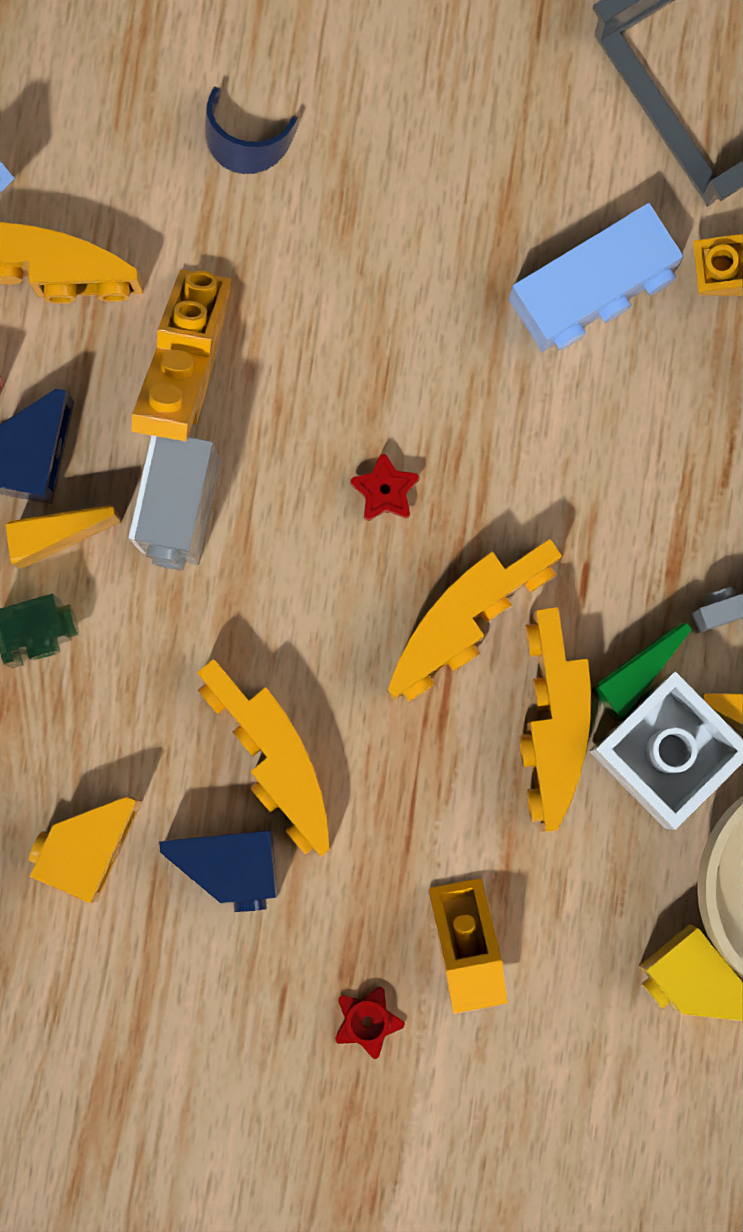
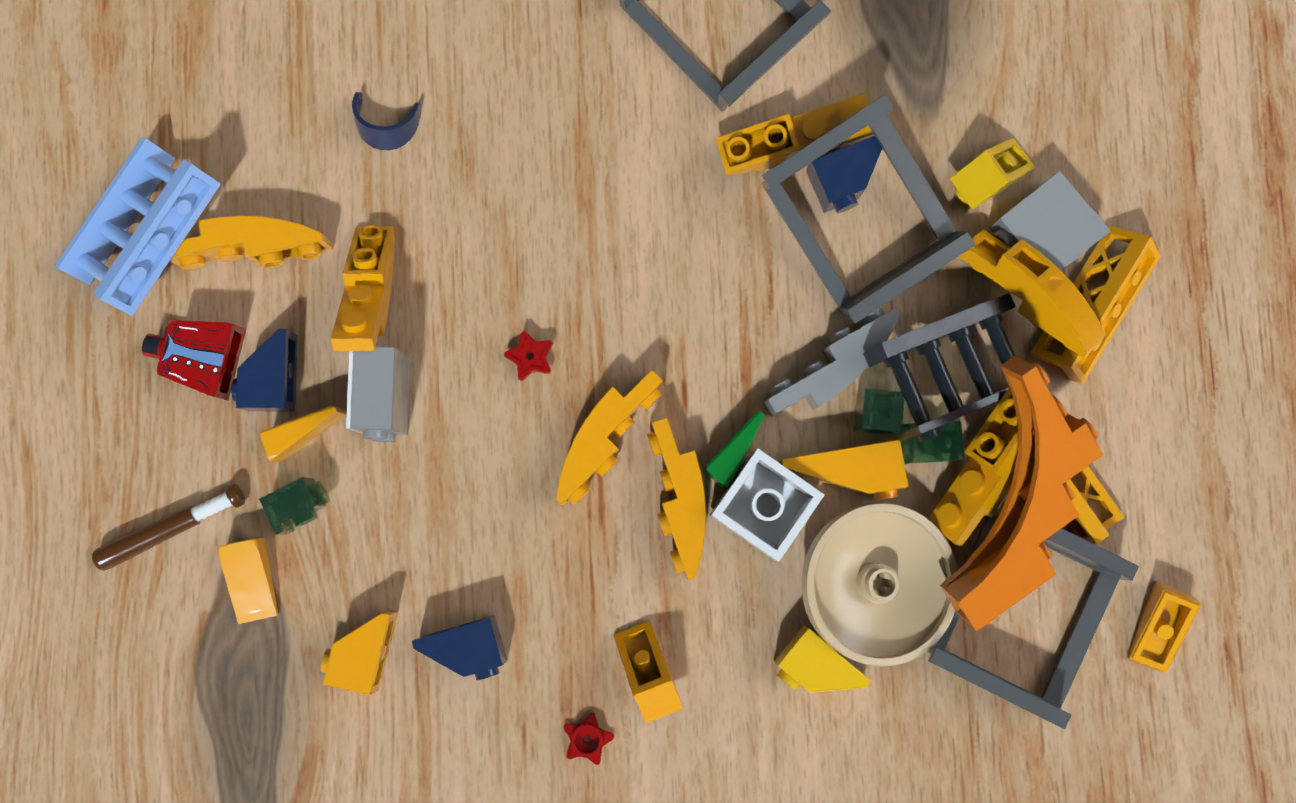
camera: 10 degrees left, 0 degrees up
light orange slope [197,659,331,857] -> none
light blue brick [508,203,684,352] -> none

